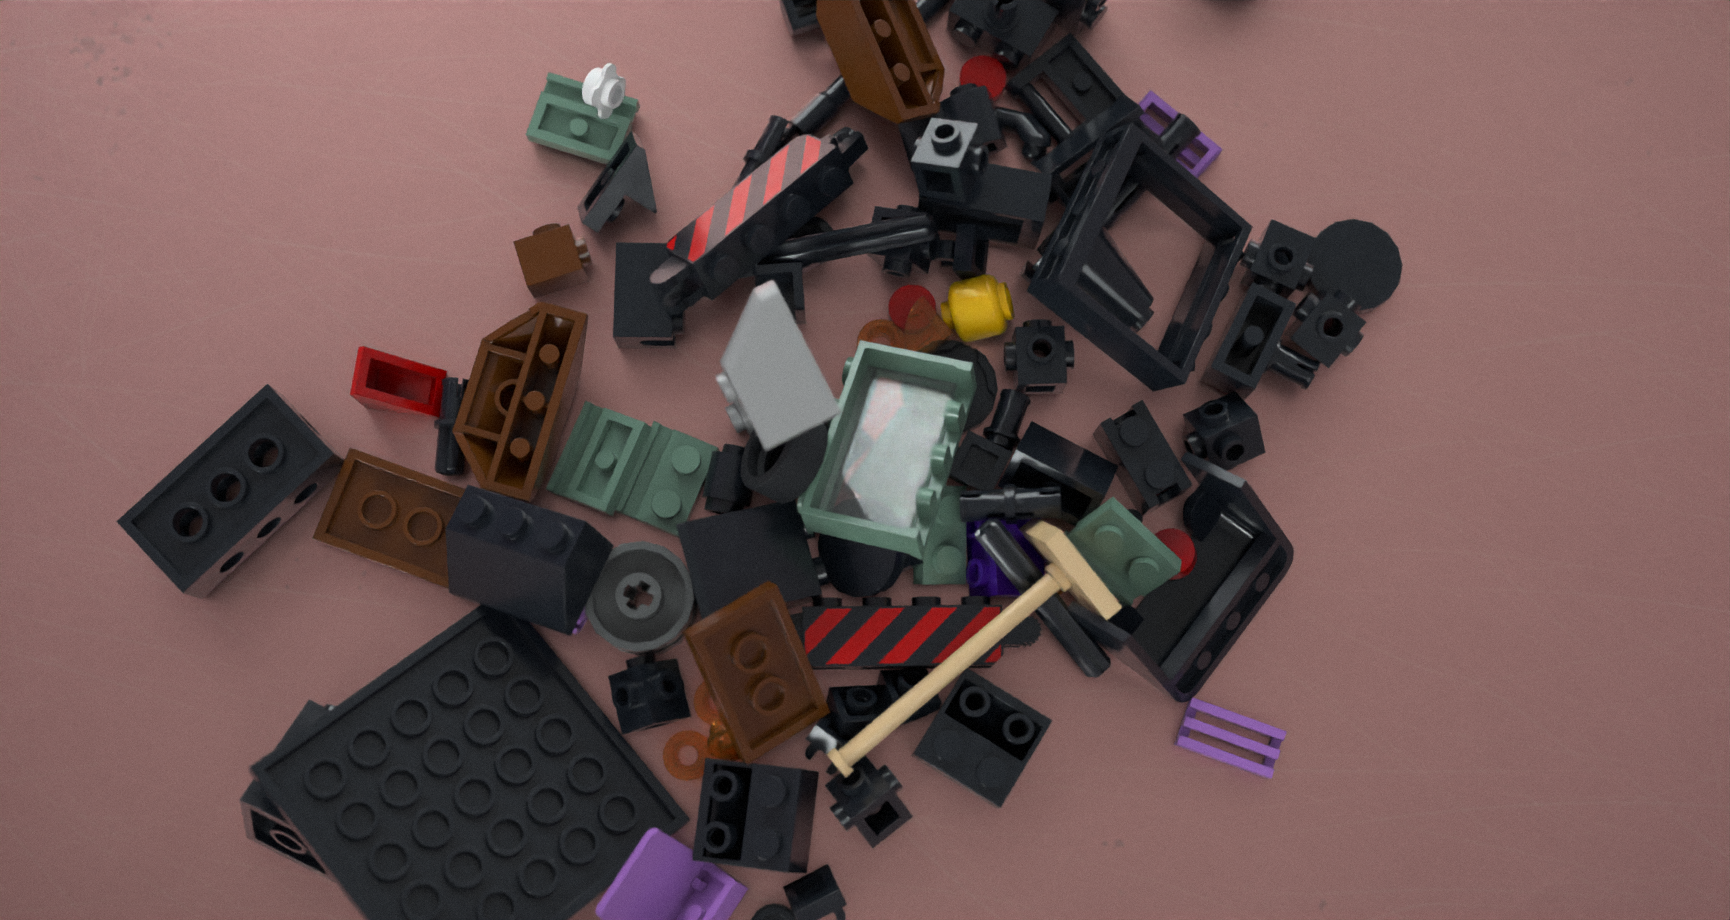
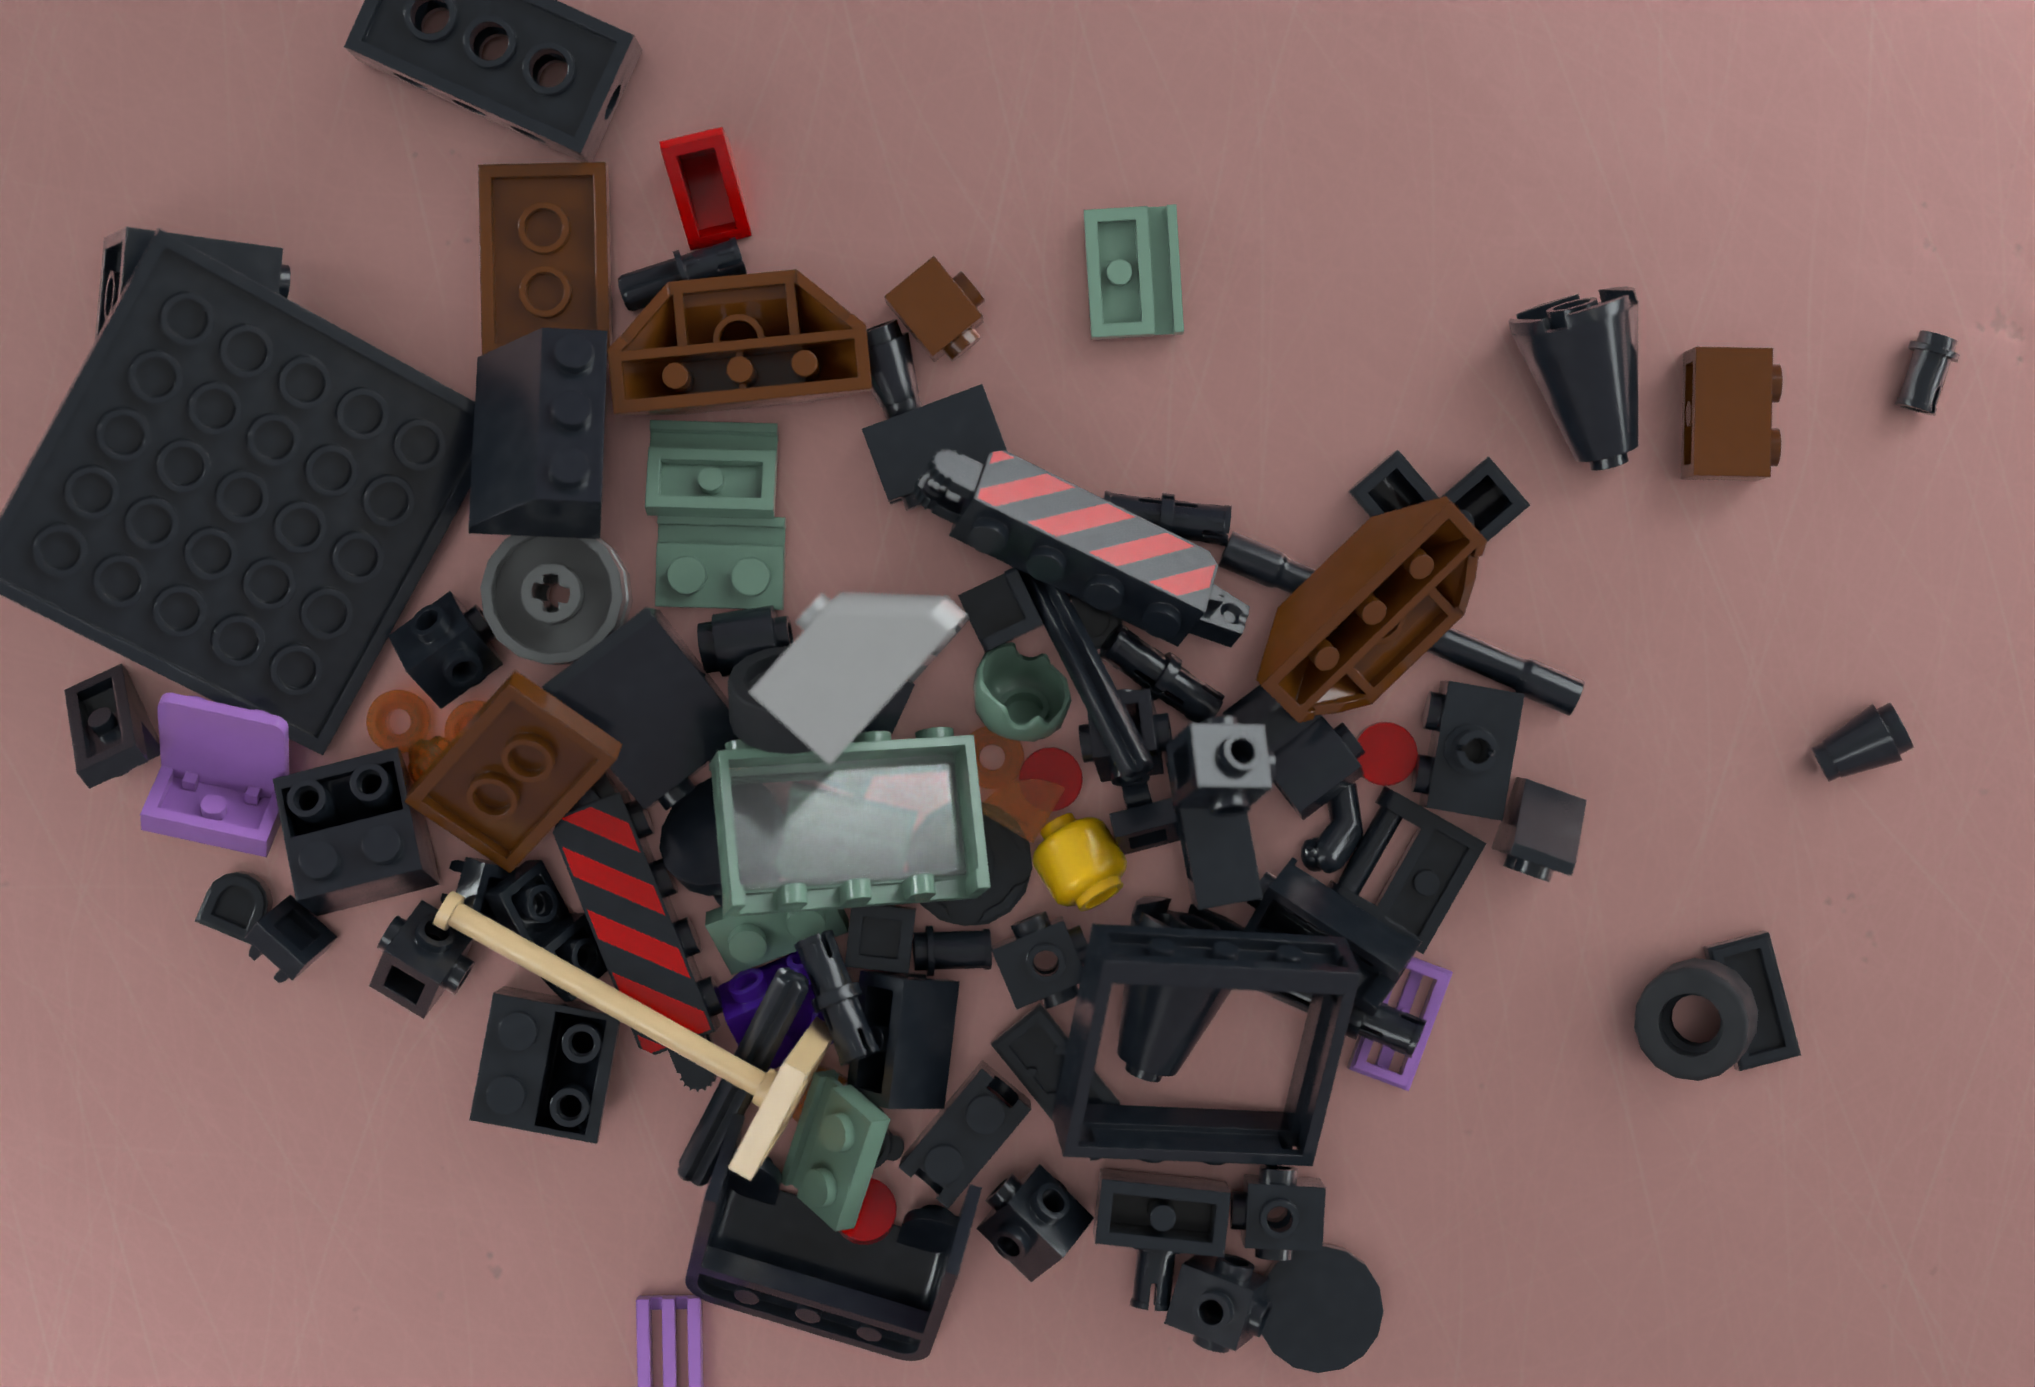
camera: 65 degrees right, 10 degrees up
black slope [577,131,657,233] -> none
white plate [582,63,626,119] -> none
none -> black cone [867,319,922,419]
none -> sand green hair [973,642,1072,742]
none -> black plate [991,1002,1121,1121]
none -> black pin [1099,623,1225,723]

